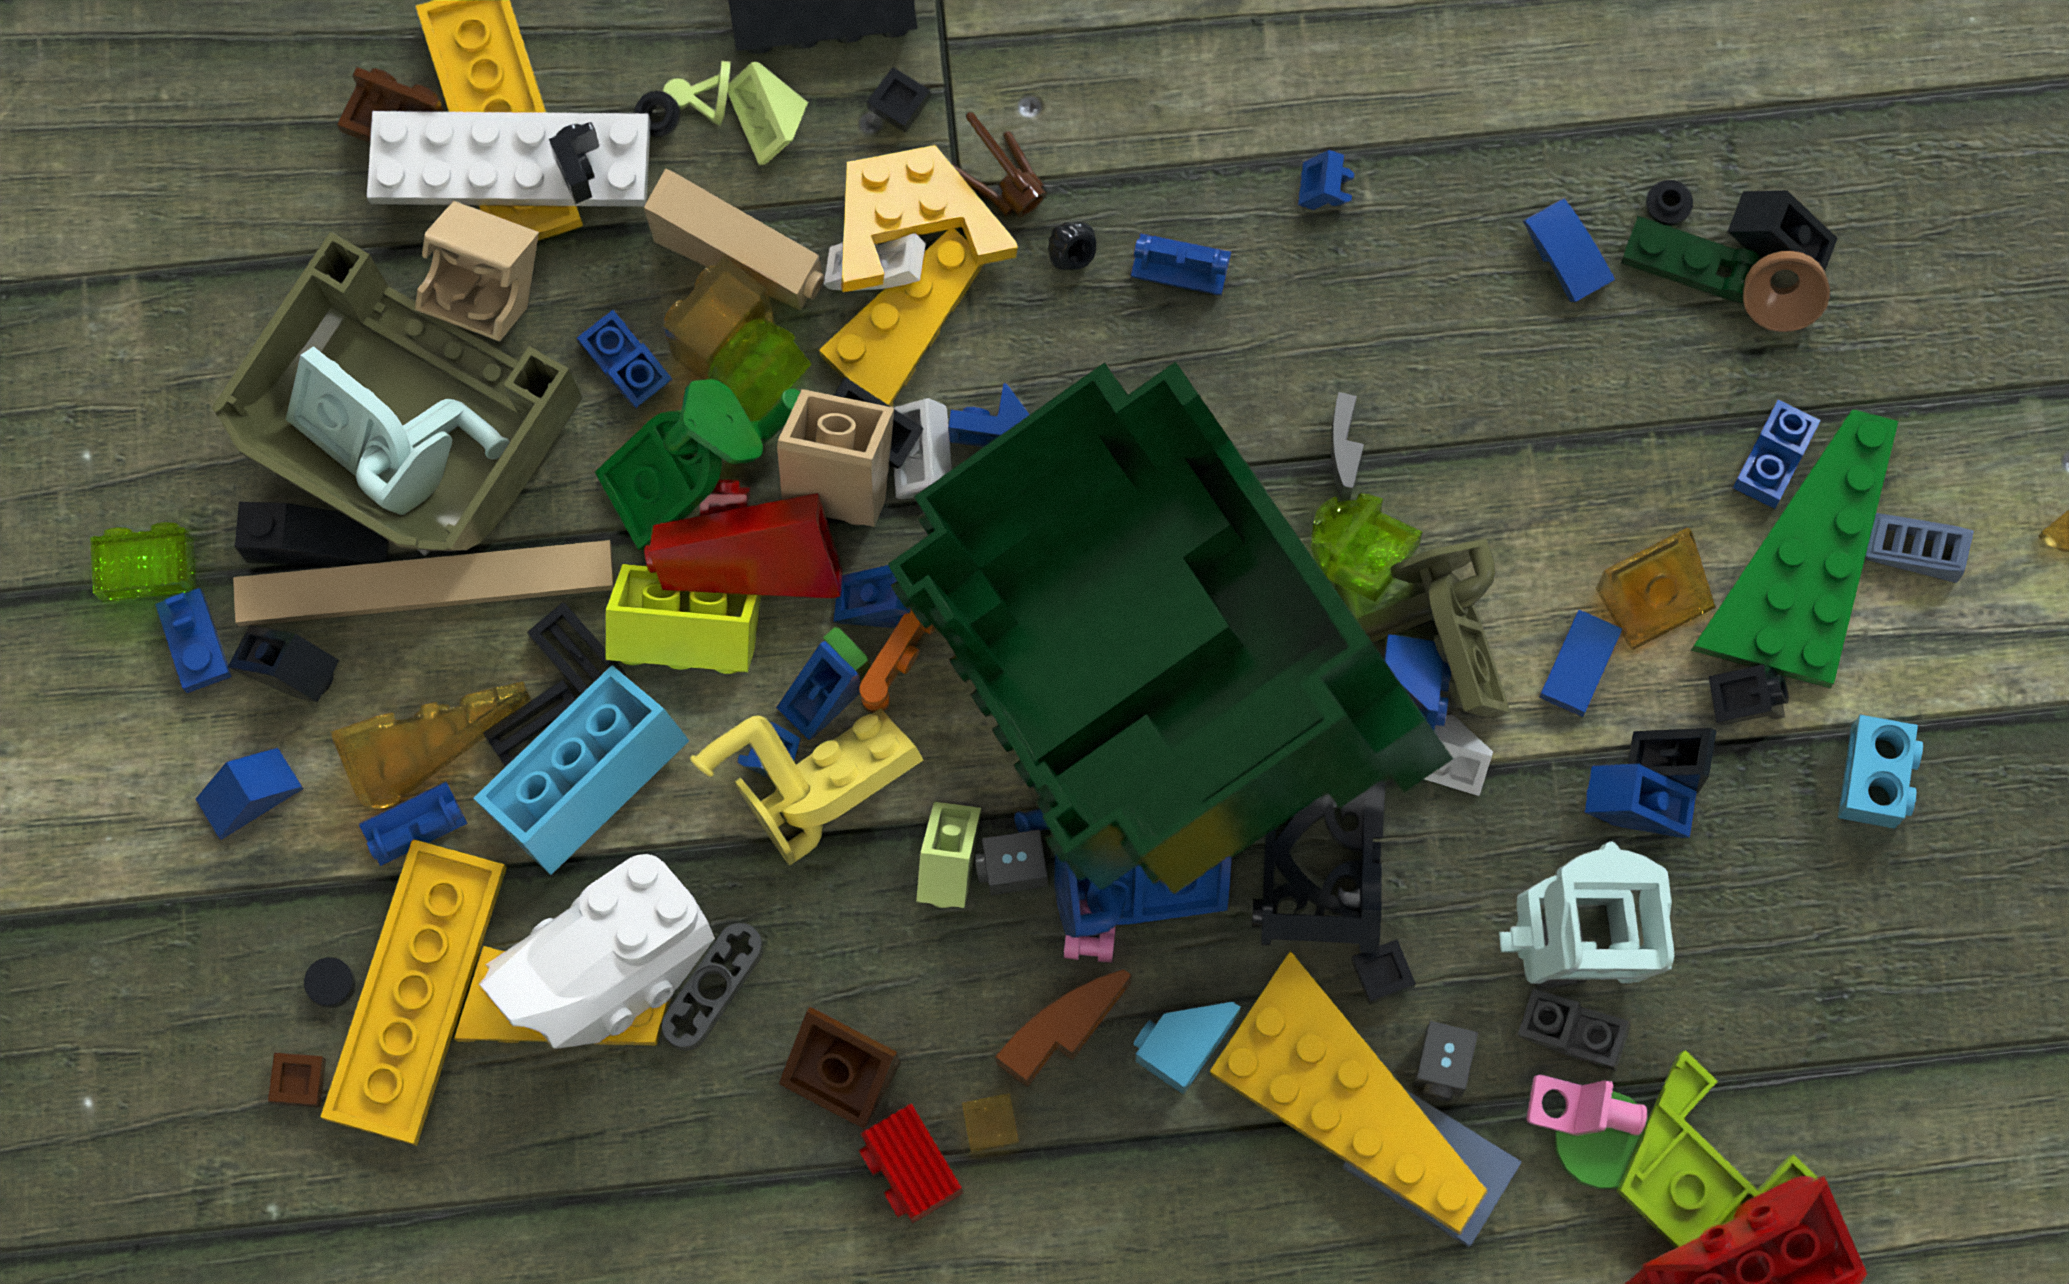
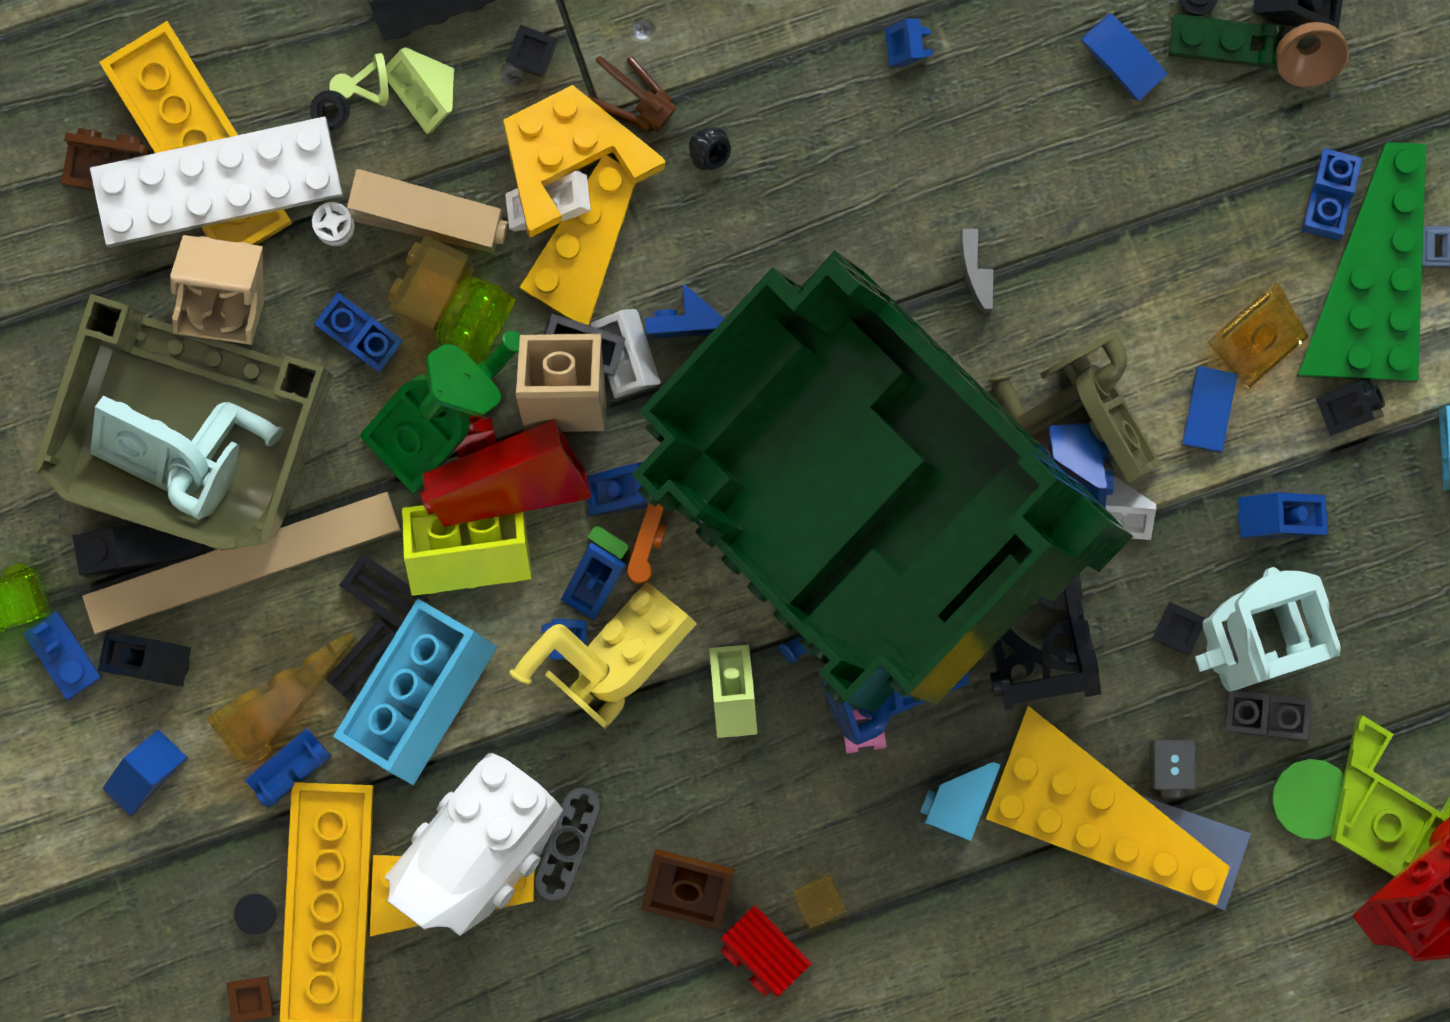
camera: 15 degrees left, 10 degrees up
black bracket [549,122,600,205] -> none
dark grey brick [974,830,1048,896] -> none
dark orange slope [995,969,1131,1088] -> none
blue hinge [1131,233,1231,296] -> none
clear neon green slope [1311,493,1422,602] -> none
black plate [1351,939,1416,1005] -> none
bright pink bracket [1527,1075,1647,1136] -> none
black slope [1628,728,1716,793] -> none
none -> white wheel [312,202,355,246]
none -> black tile [1152,602,1206,656]

